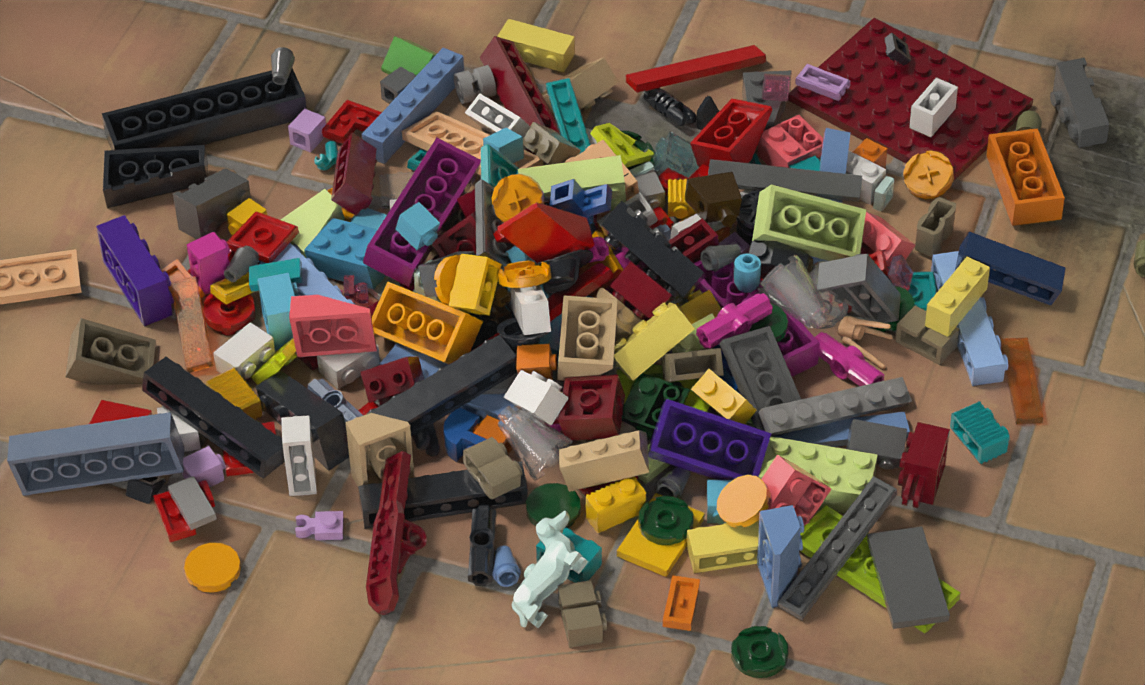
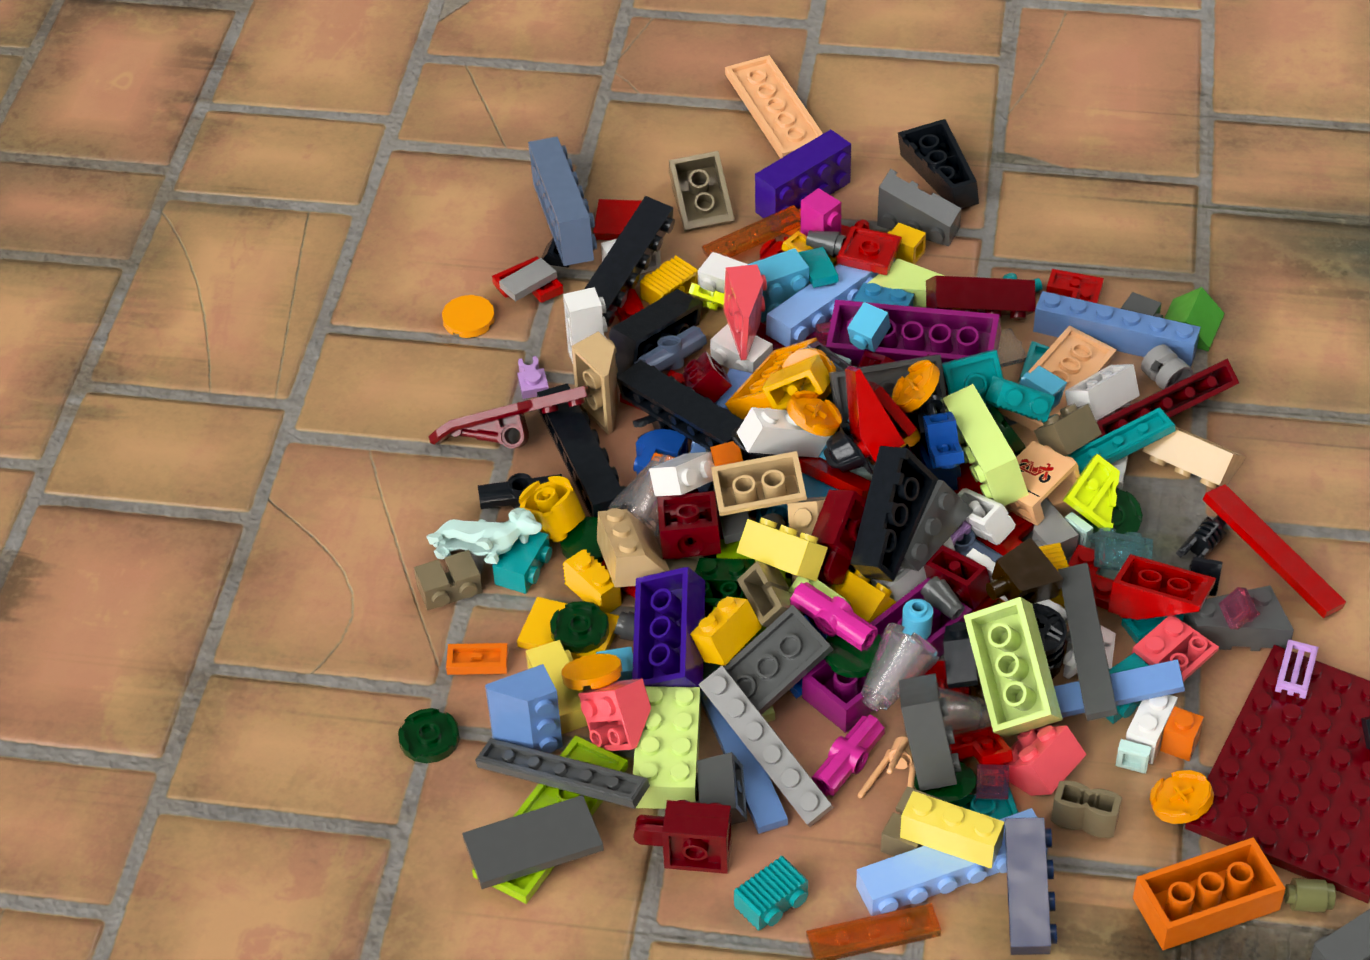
camera: 80 degrees right, 0 degrees up
black brick [102,68,307,150] -> none
lavender brick [182,446,225,488] -> none
dark grey cone [271,47,295,85] -> none
lavender brick [288,109,326,153] -> none
dark tan brick [463,437,522,499] -> none
medium blue cone [493,546,521,587] -> none
light yellow brick [497,19,575,72] -> none
white brick [909,78,958,137] -> none
none -> yellow brick [518,476,585,542]
none -> teal brick [985,376,1055,423]

